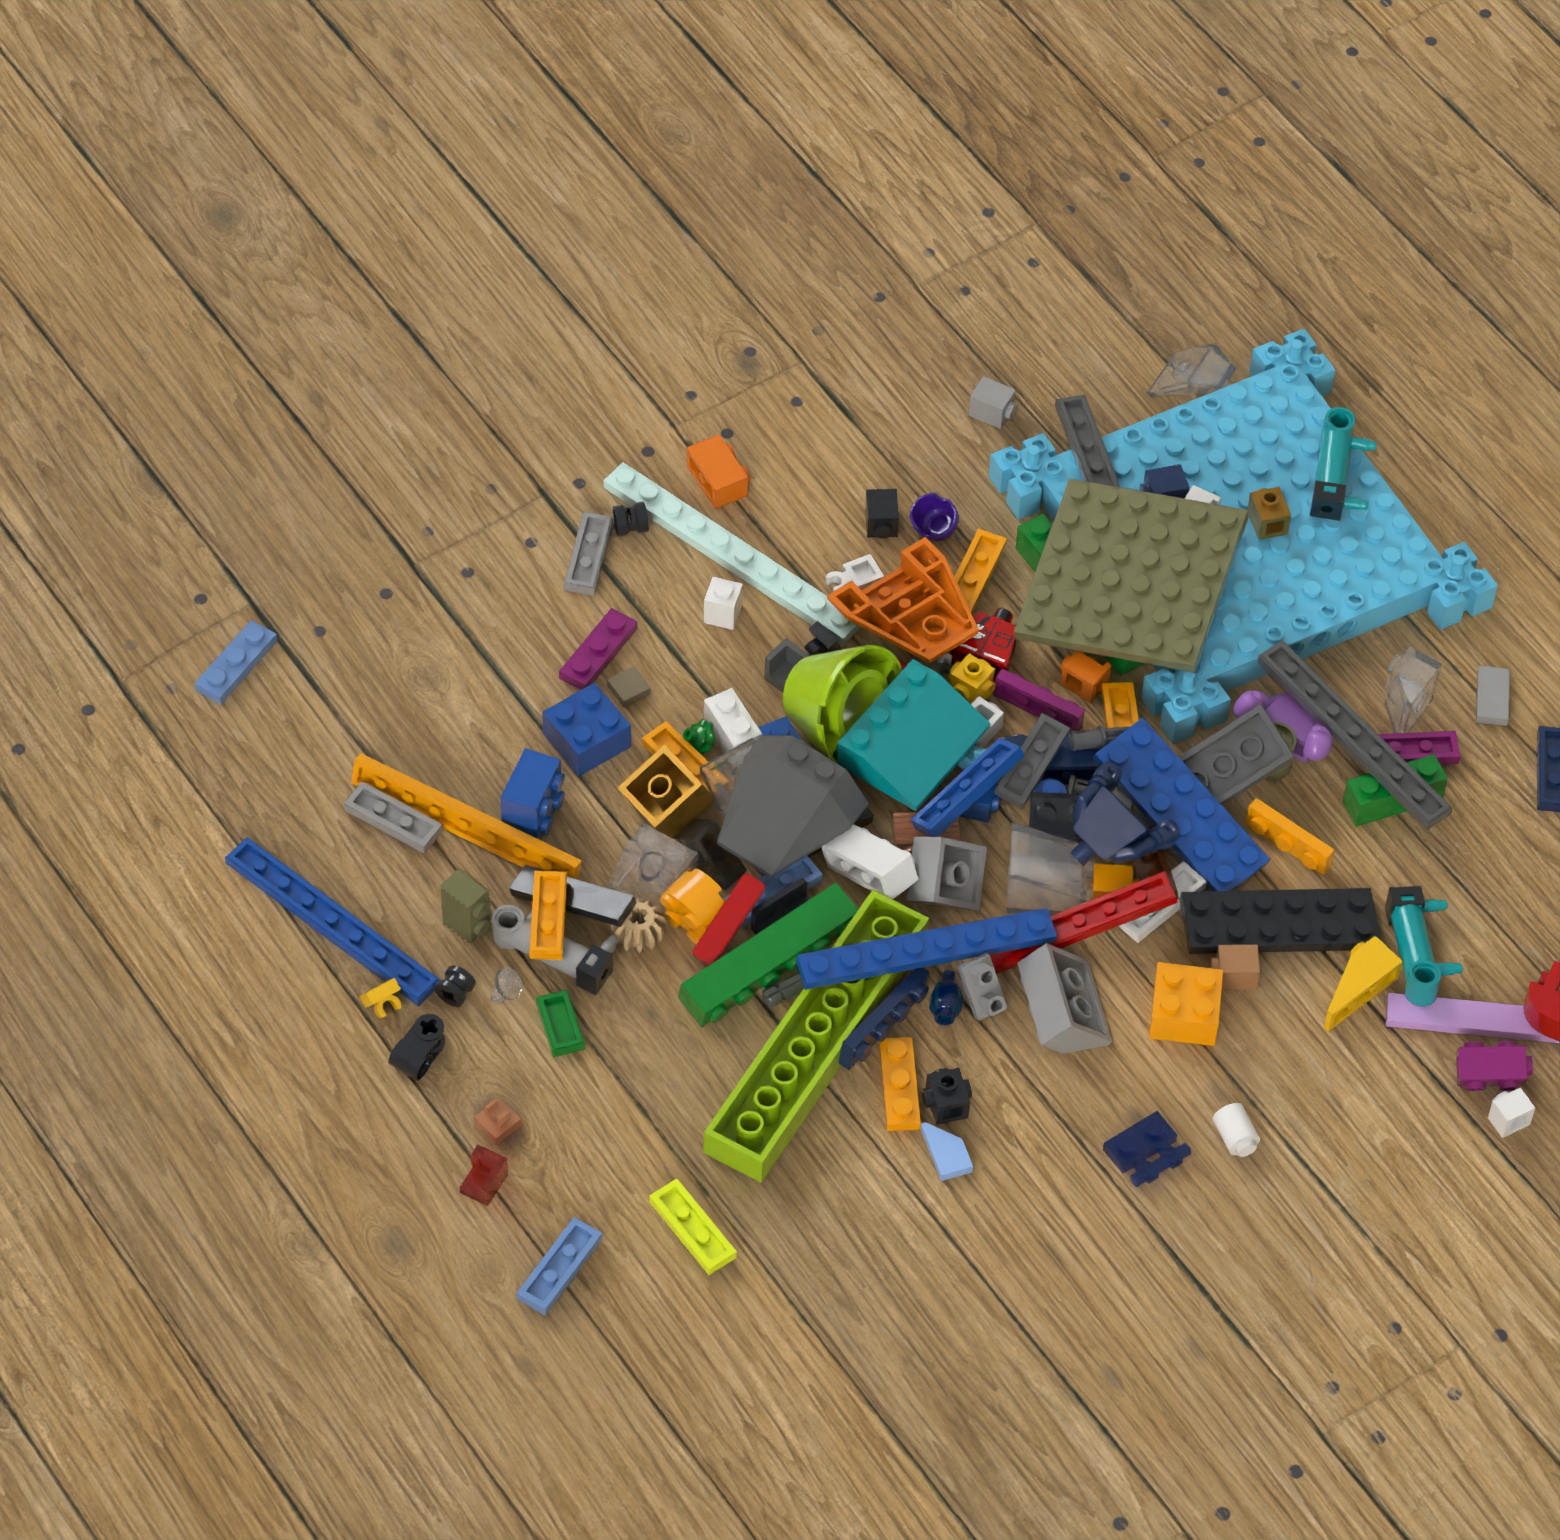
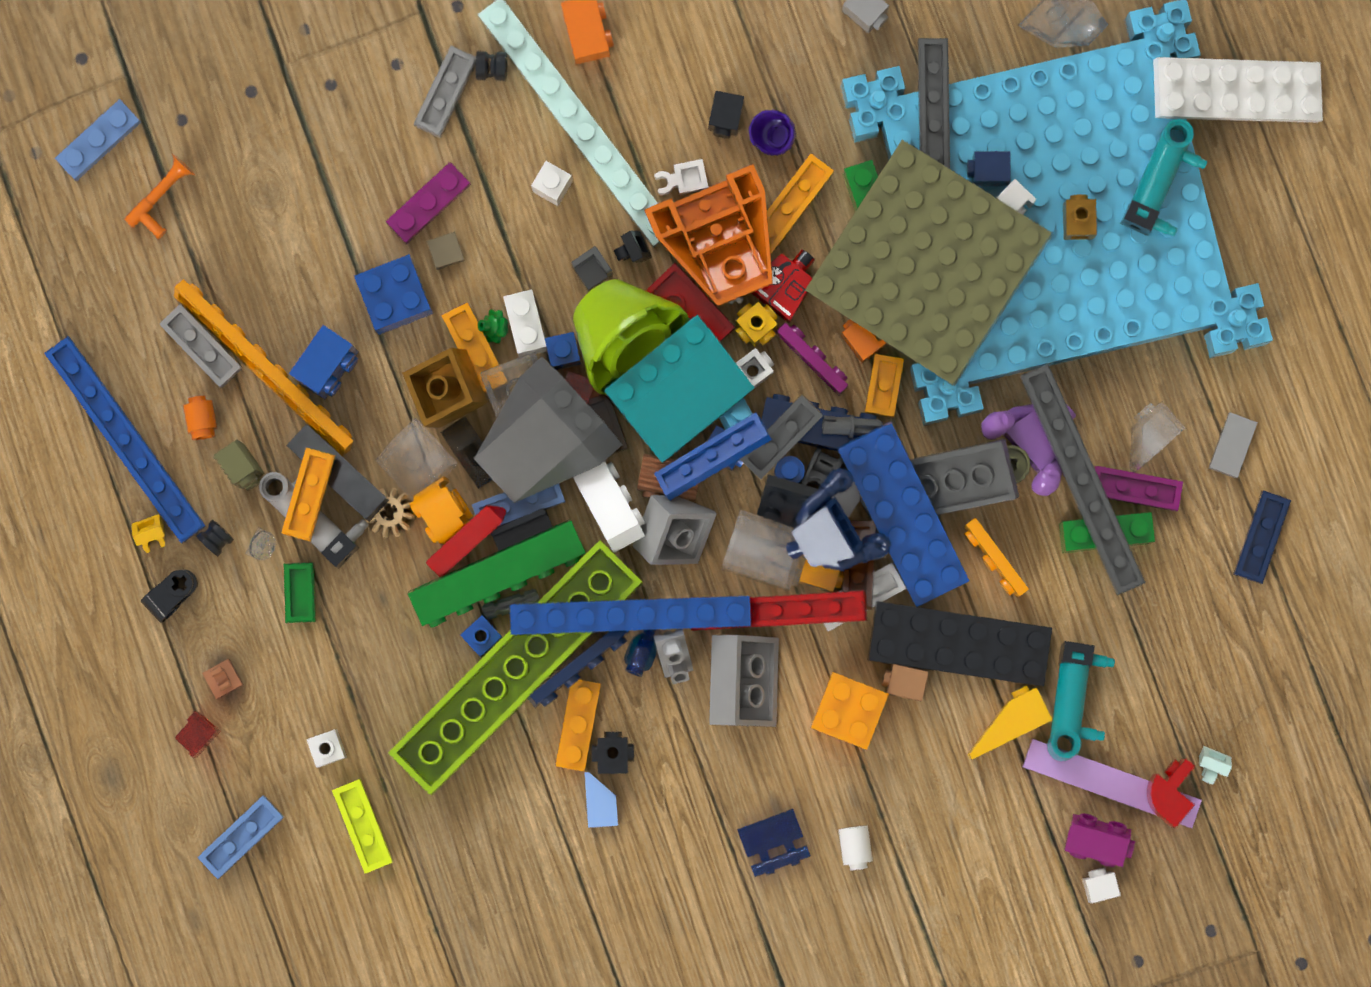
camera: 20 degrees right, 30 degrees up
none -> orange piece [124,154,195,239]
none -> orange brick [183,396,217,440]
none -> white plate [307,729,347,768]
none -> blue plate [460,615,503,658]
none -> white plate [1153,57,1323,123]

